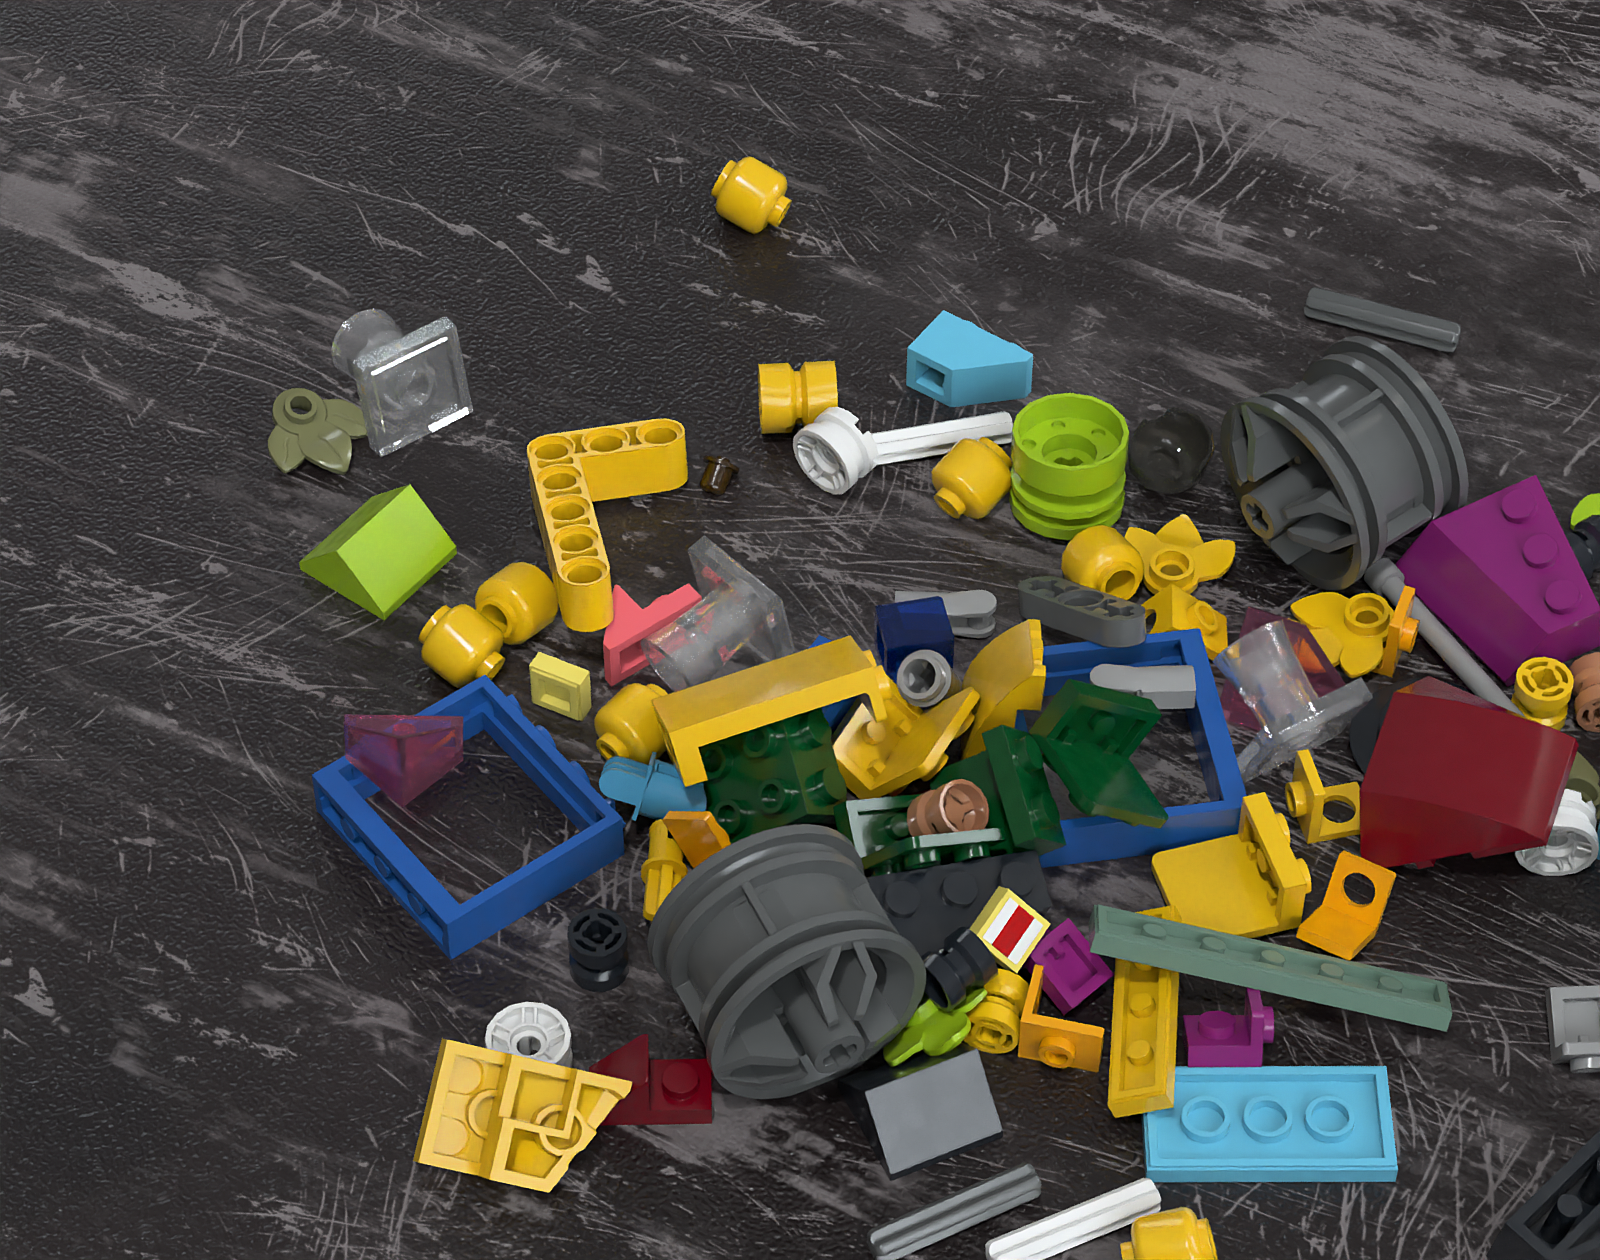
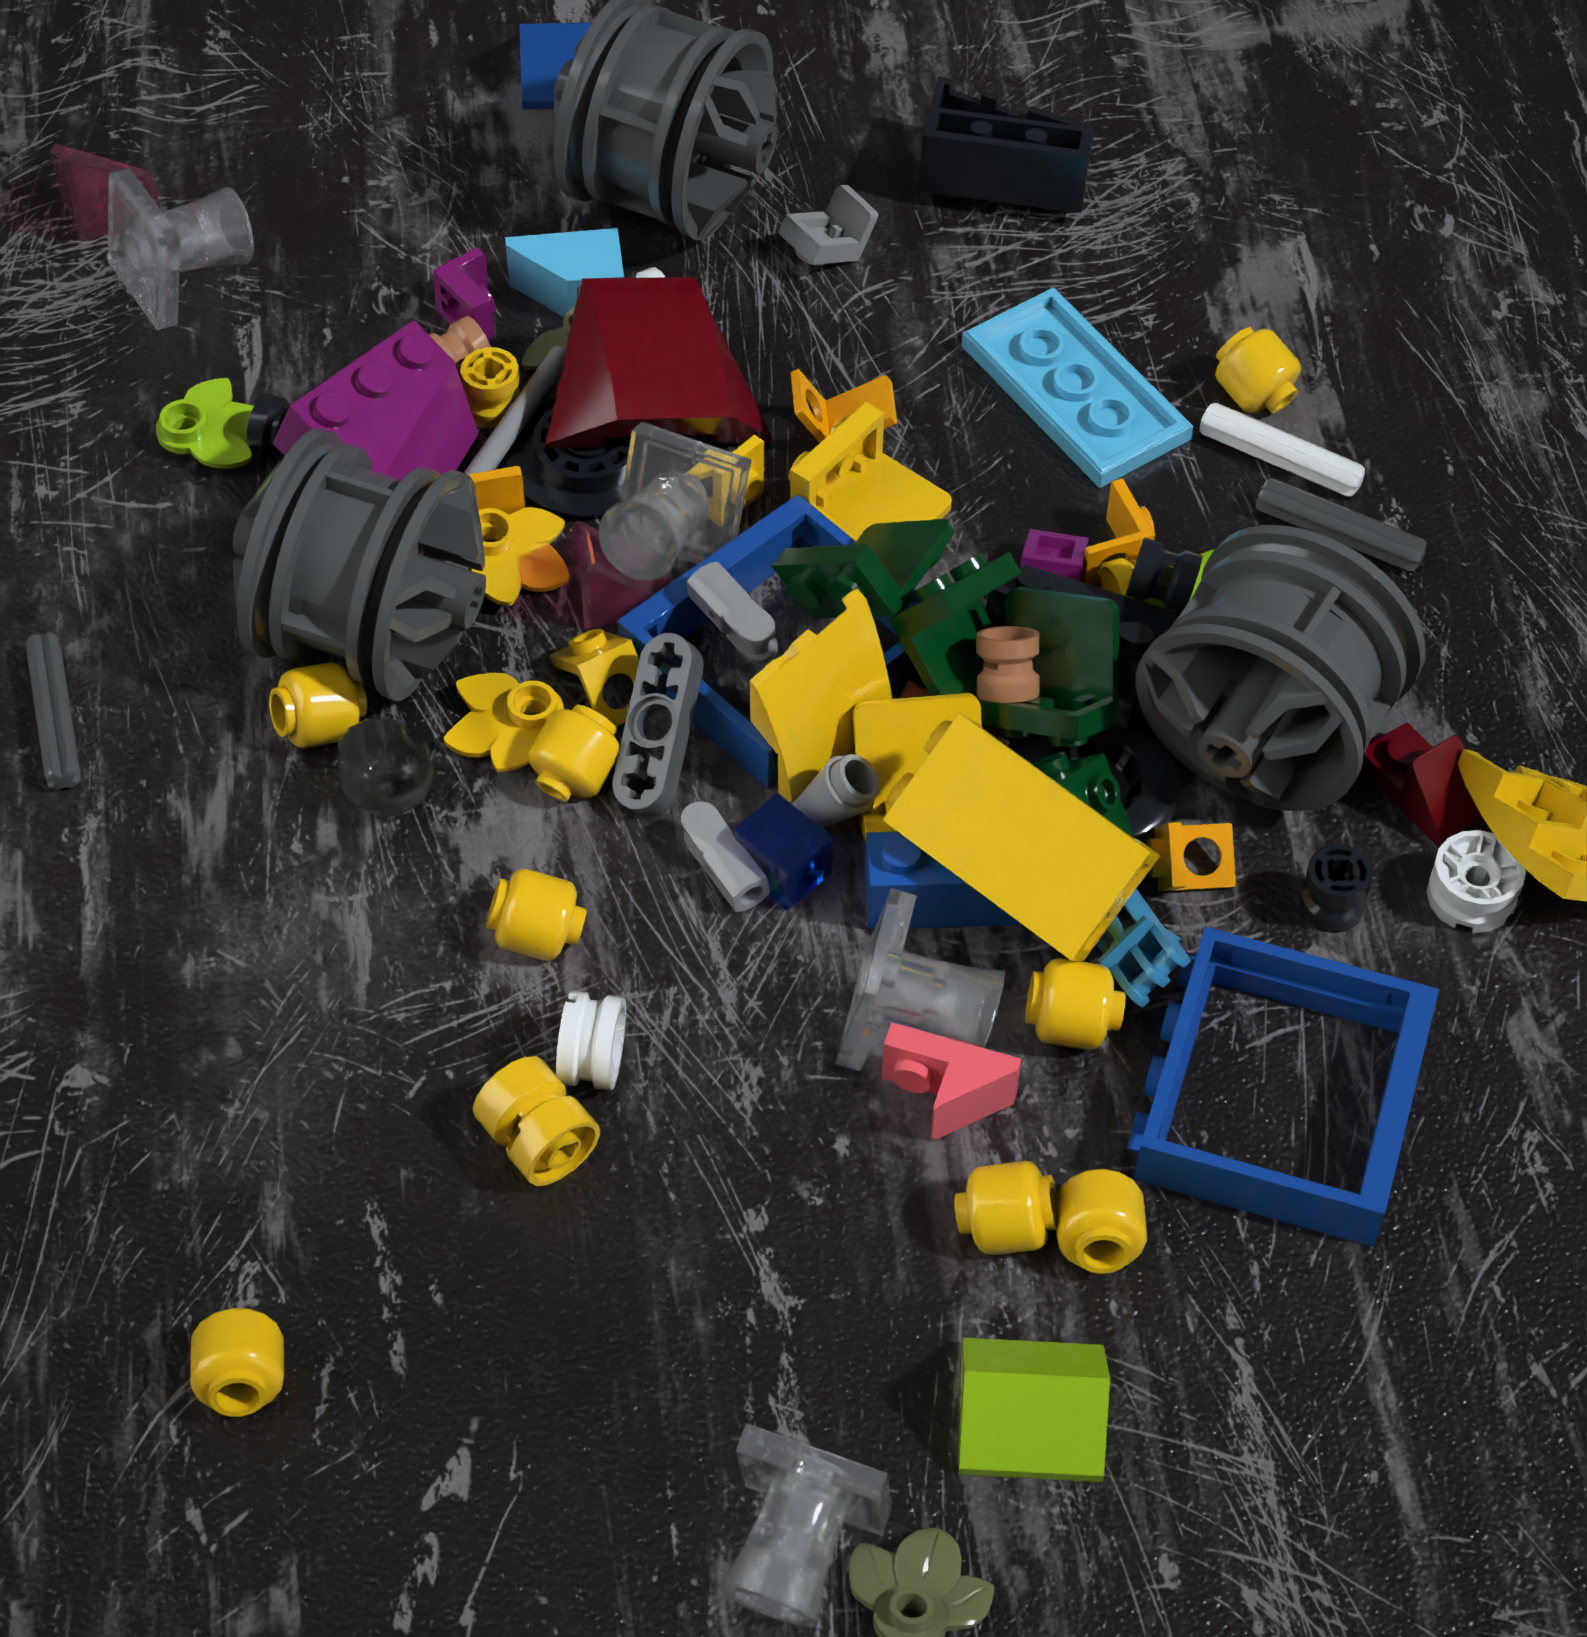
camera: 125 degrees left, 5 degrees up
clear pink slope [344,714,464,808] -> none
yellow beam [527,418,688,632] -> none
light yellow tile [529,652,592,721] -> none
yellow axle [641,819,688,923] -> none
dark brown piece [699,455,740,496] -> none
white axle [871,411,1013,466] -> none
medium azure slope [906,310,1033,407] -> none
tile [970,886,1050,973] -> none
lime wheel [1009,393,1129,540] -> none
sand green tile [1089,904,1453,1032] -> none
yellow tile [1108,904,1181,1118] -> none
magenta bracket [1182,987,1274,1067] -> none

